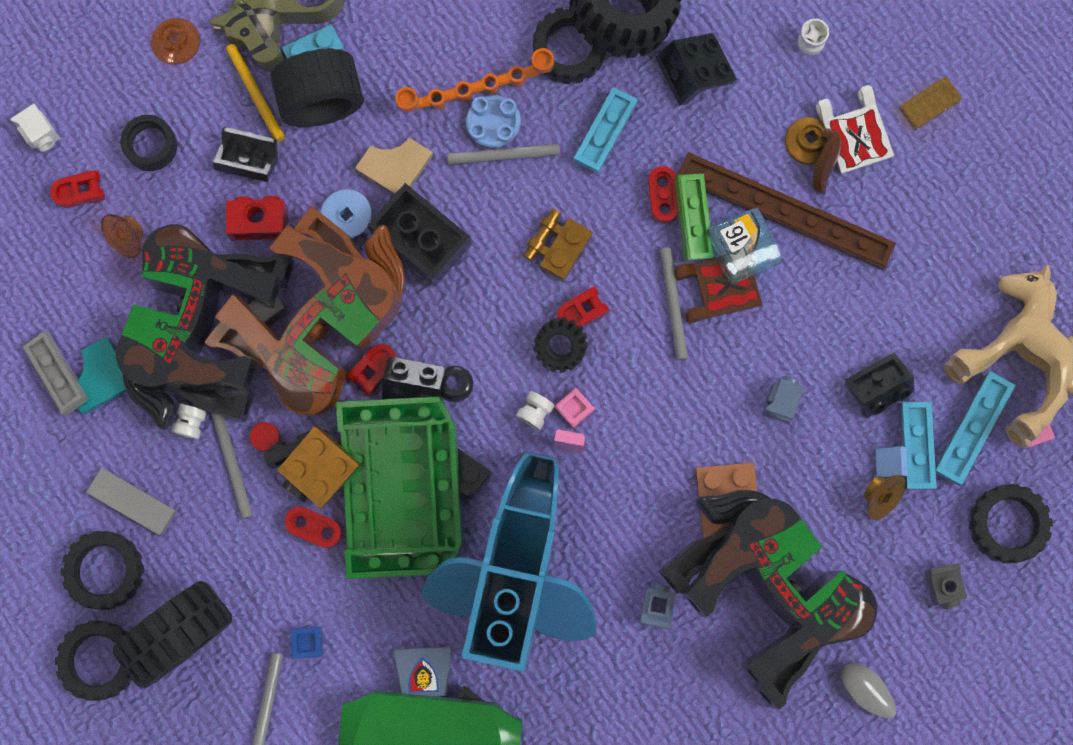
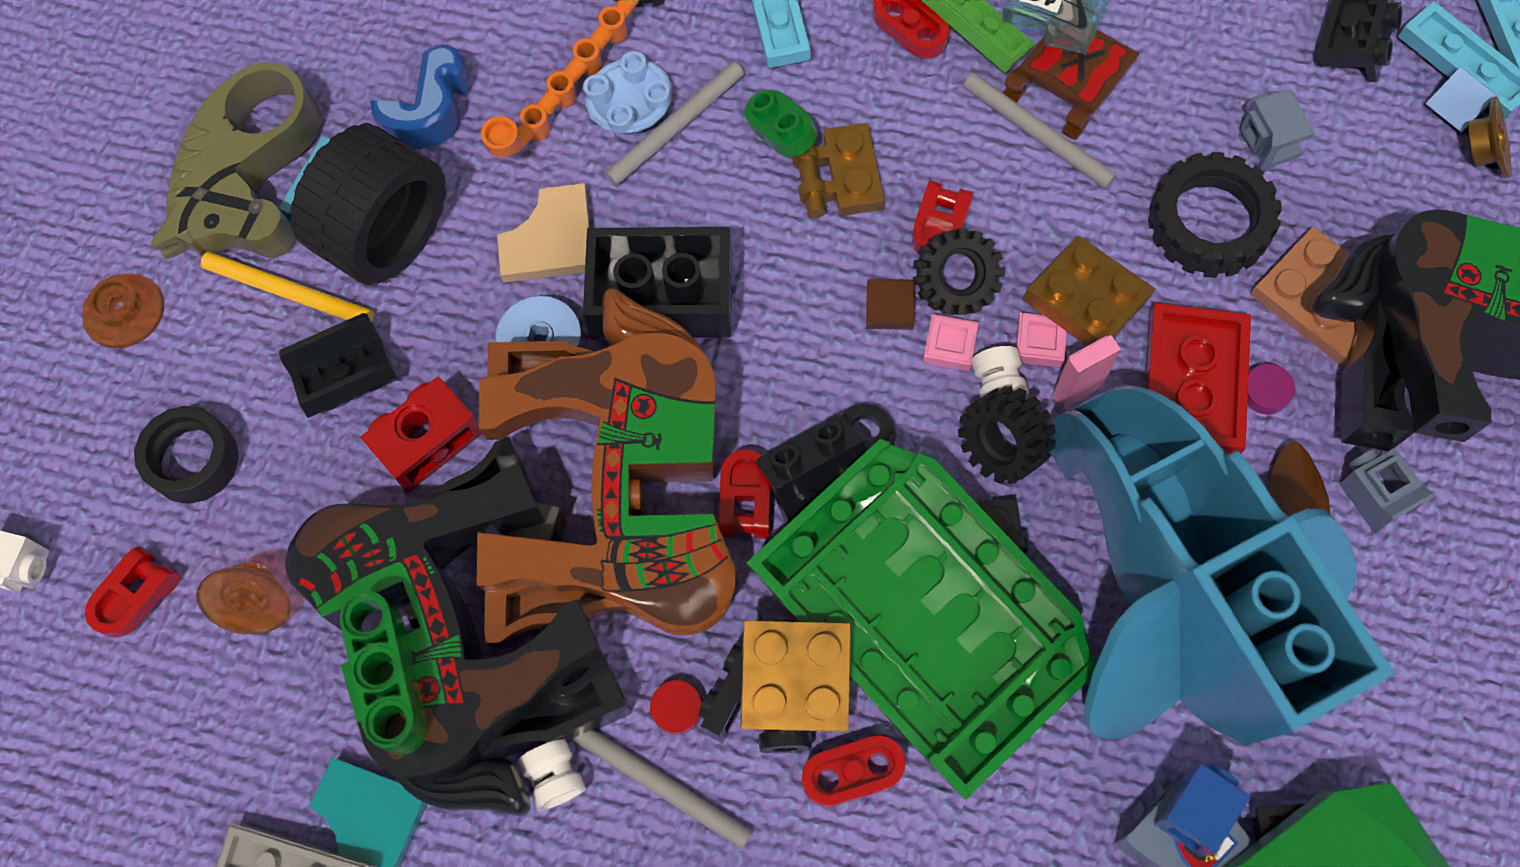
camera: 40 degrees left, 10 degrees down
none -> green beam [340,590,427,755]
none -> blue animal [370,44,470,149]
none -> green plate [744,90,817,157]
none -> reddish brown tile [866,279,914,330]
none -> bright pink tile [923,314,979,371]
none -> black tyre [958,386,1056,484]
none -> pearl gold plate [1022,235,1156,346]
none -> red plate [1145,303,1251,454]
none -> black tyre [1148,152,1282,278]
none -> blue brick [1154,763,1251,858]
none -> magenta tile [1247,364,1295,415]
none -> reddish brown arm [1268,442,1330,516]

